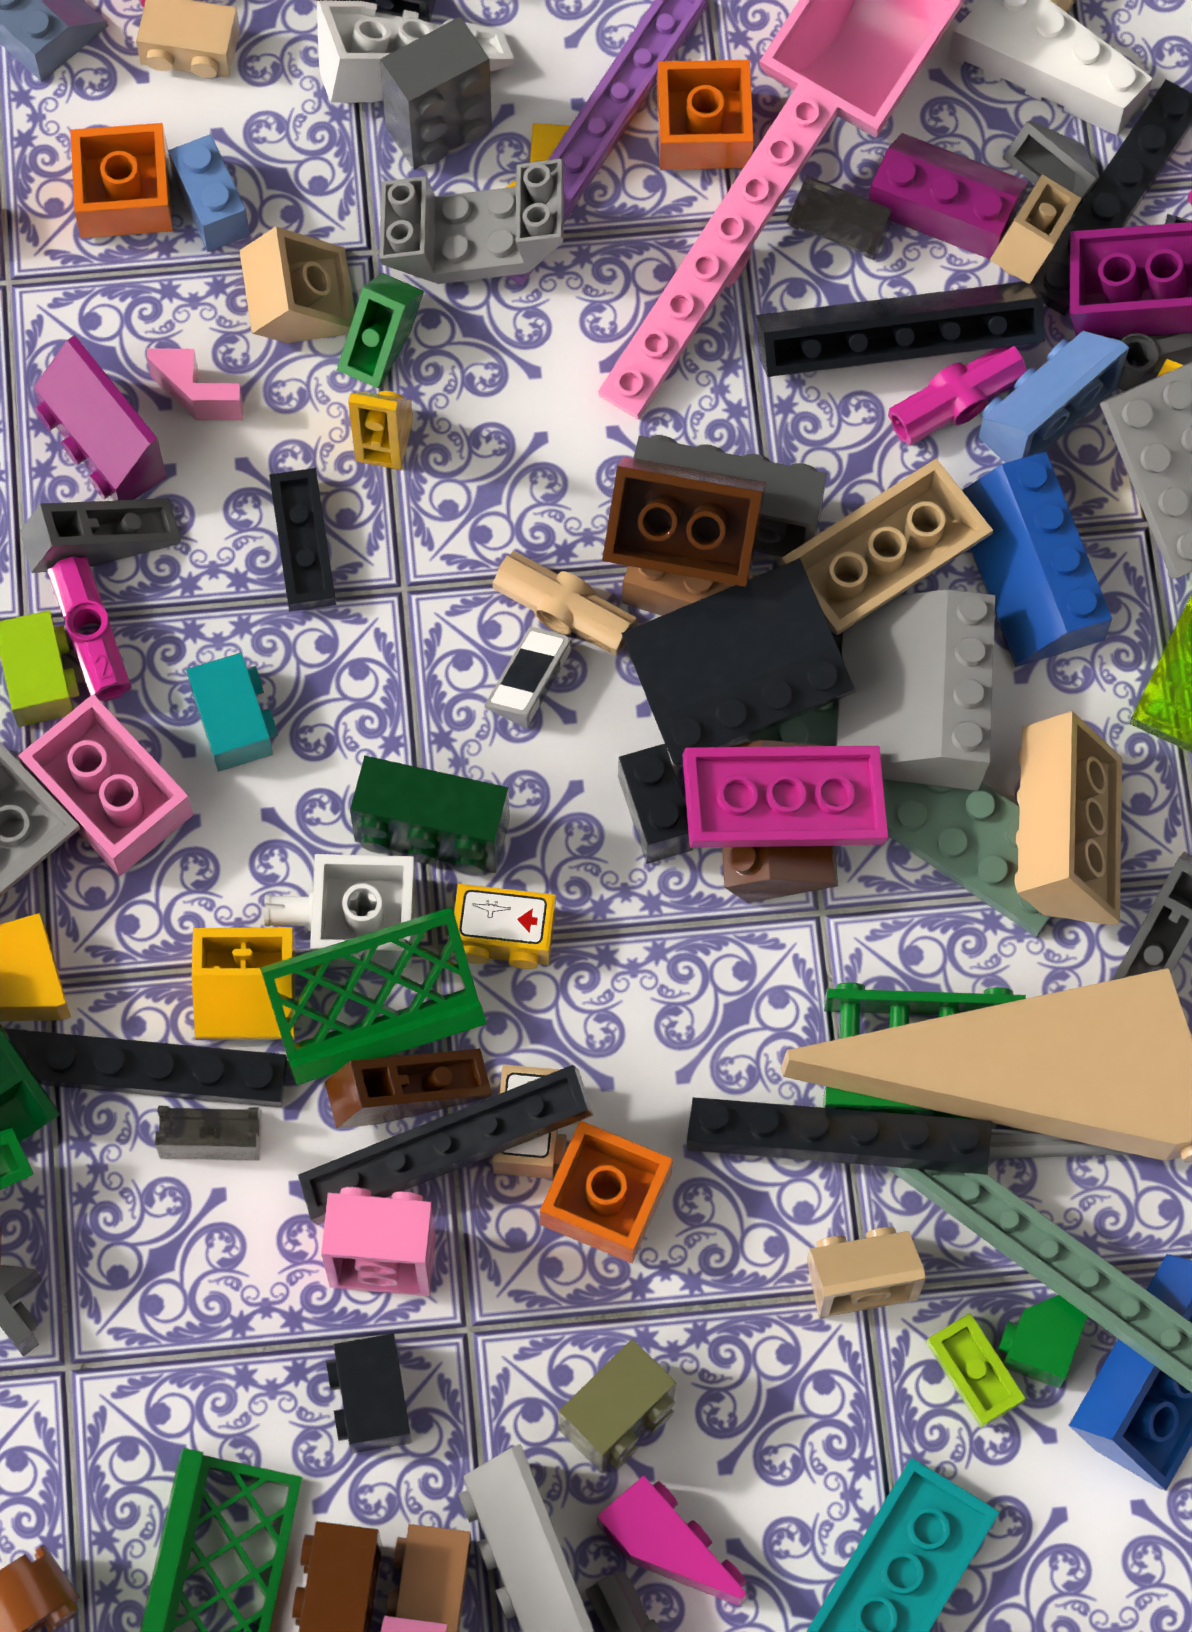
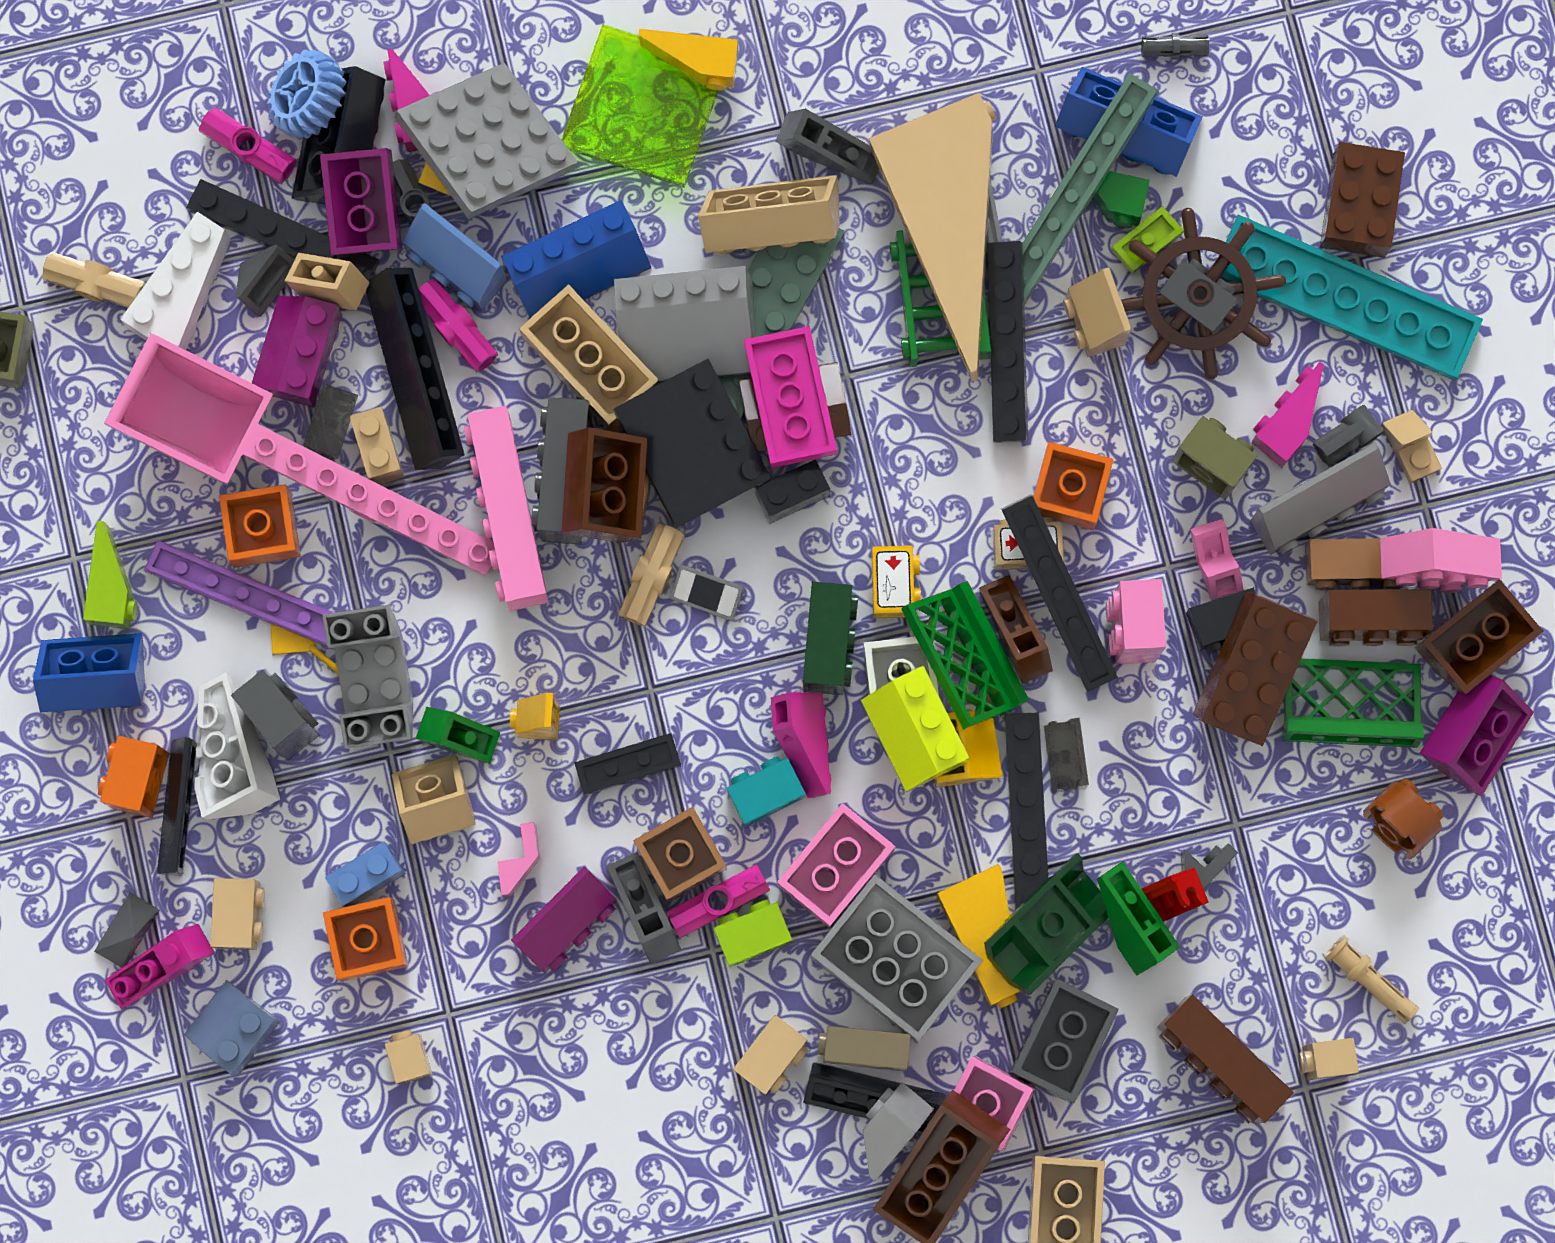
camera: 95 degrees left, 10 degrees up
none -> tan brick [350,406,405,485]
none -> bright pink brick [464,405,549,611]
none -> medium nougat brick [633,807,727,903]
none -> dark pink slope [770,692,831,798]
none -> neon yellow slope [861,666,969,792]
none -> reddish brown brick [1121,208,1286,379]
none -> bright pink slope [1190,519,1244,601]
none -> reddish brown brick [1193,591,1318,746]

